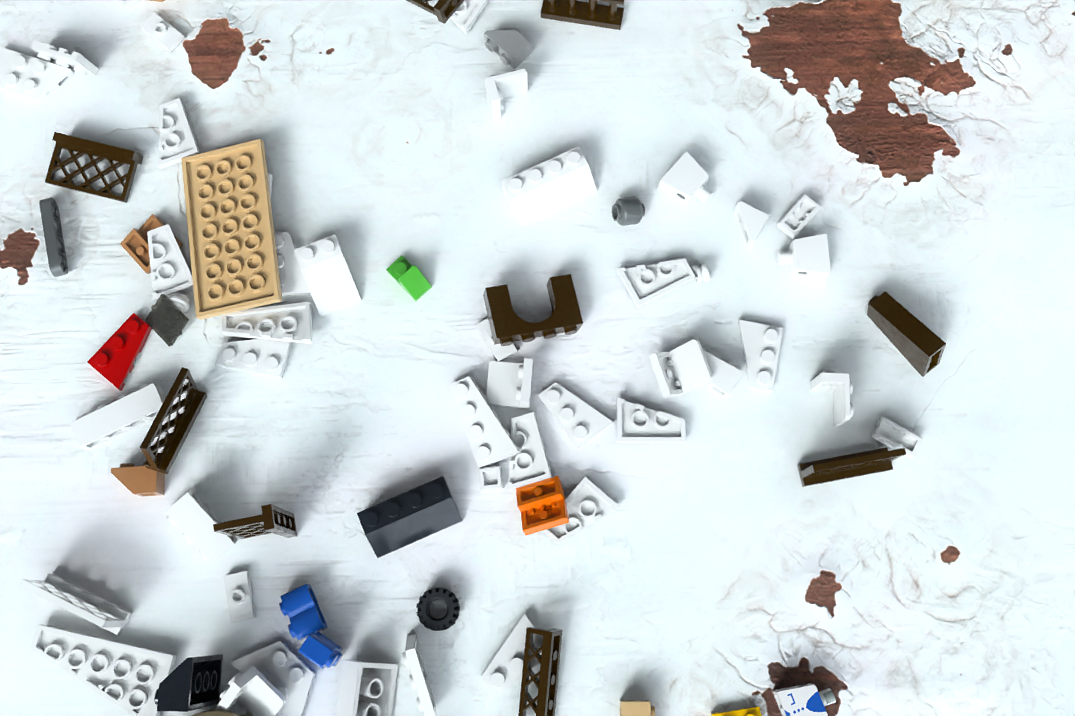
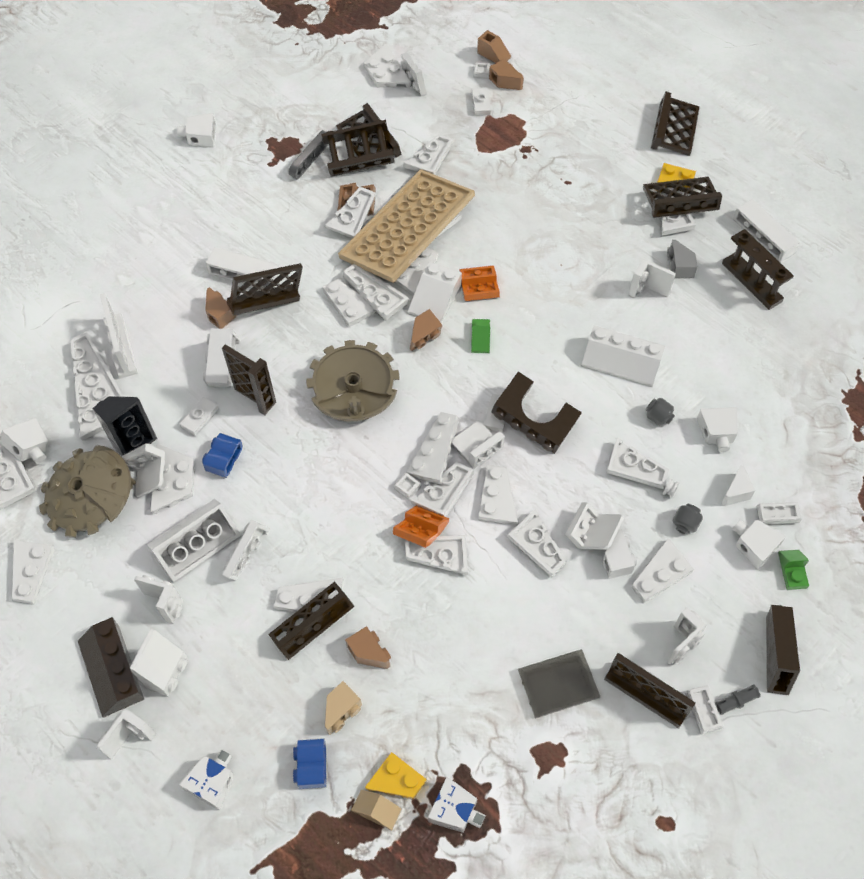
camera: 45 degrees right, 15 degrees down
red wing [87,313,152,391] -> none
clear smoke piece [145,294,189,347] -> none
white plate [167,293,190,313] -> none
blue brick [298,632,343,669] -> none
black slope [357,476,463,558] -> none
black tyre [416,587,460,631] -> none
none -> dark tan piece [306,340,400,421]
none -> dark brown fence [321,120,395,177]
none -> medium nougat slope [345,626,391,669]
none -> medium nougat slope [410,309,443,351]
none -> orange slope [459,265,500,301]
none -> clear smoke piece [518,649,601,719]
none -> dark grey head [673,503,703,535]
none -> dark grey pin [715,684,761,715]
none -> bright green slope [778,550,809,590]

